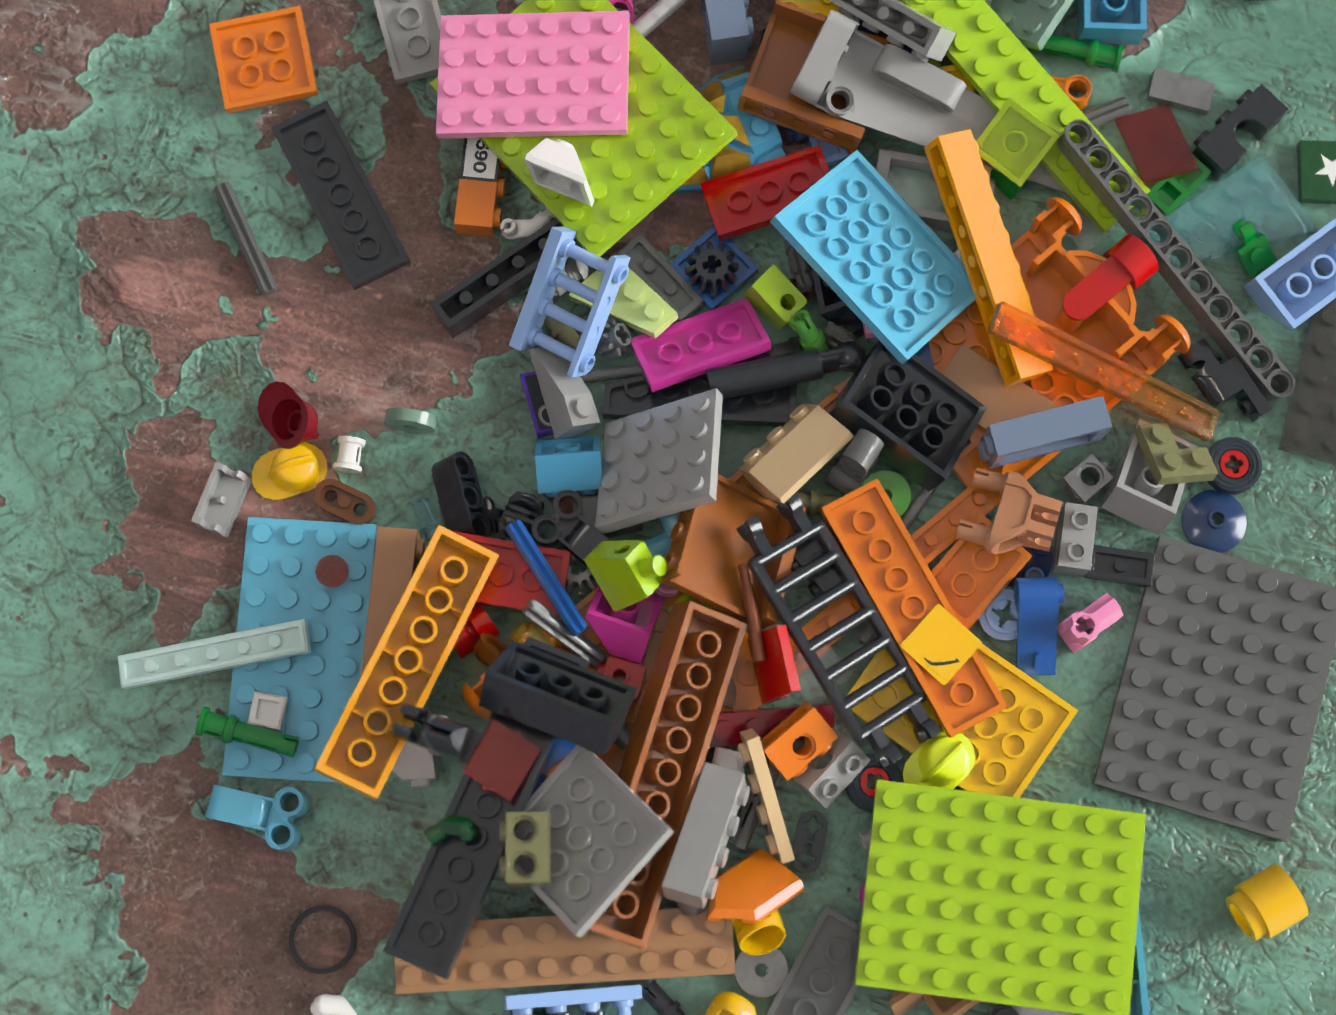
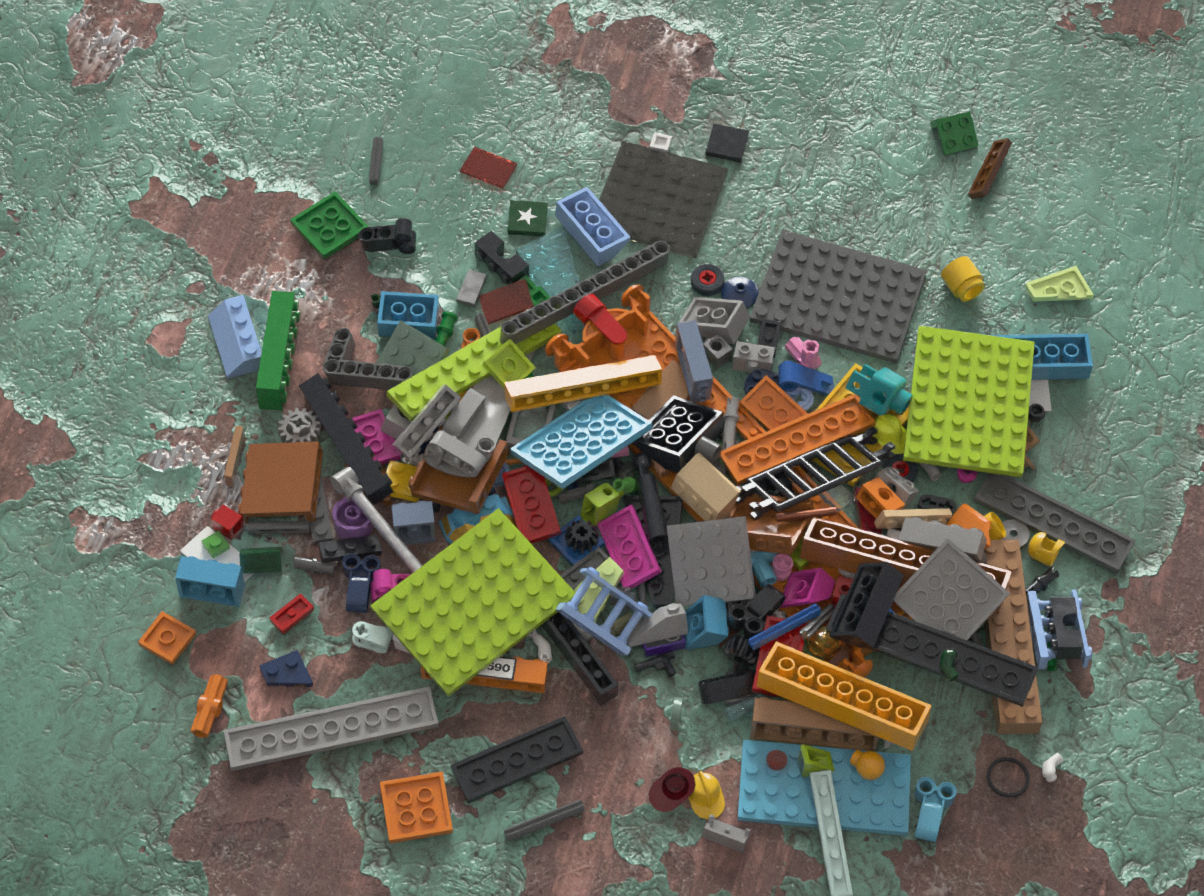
camera: 90 degrees left, 20 degrees down
green pin [195,706,300,758] -> none
white tile [248,691,289,731] -> none
reddish brown plate [314,479,376,525] -> none
white bush [333,436,366,474] -> none
black plate [393,703,505,774] -> none
bright pink plate [436,11,630,139] -> none
clear red piece [462,720,541,801] -> none
olive brick [499,811,551,887] -> none
white slope [524,138,594,207] -> none
lime torso [584,540,667,612] -> none
red slope [748,625,801,705] -> none
yellow sticker [901,604,982,685] -> none
nougat connector [955,467,1063,554] -> none
clear orange plate [987,301,1220,442] -> none
olive plate [1134,423,1218,485] -> none
black plate [1177,338,1272,423] -> none
green plate [1231,219,1278,277] -> none
none -> black hose [634,651,676,677]
none -> light grey pin [721,397,740,451]
none -> lime slope [798,744,835,778]
none -> teal piece [845,364,913,415]
none -> light orange piece [850,750,885,780]

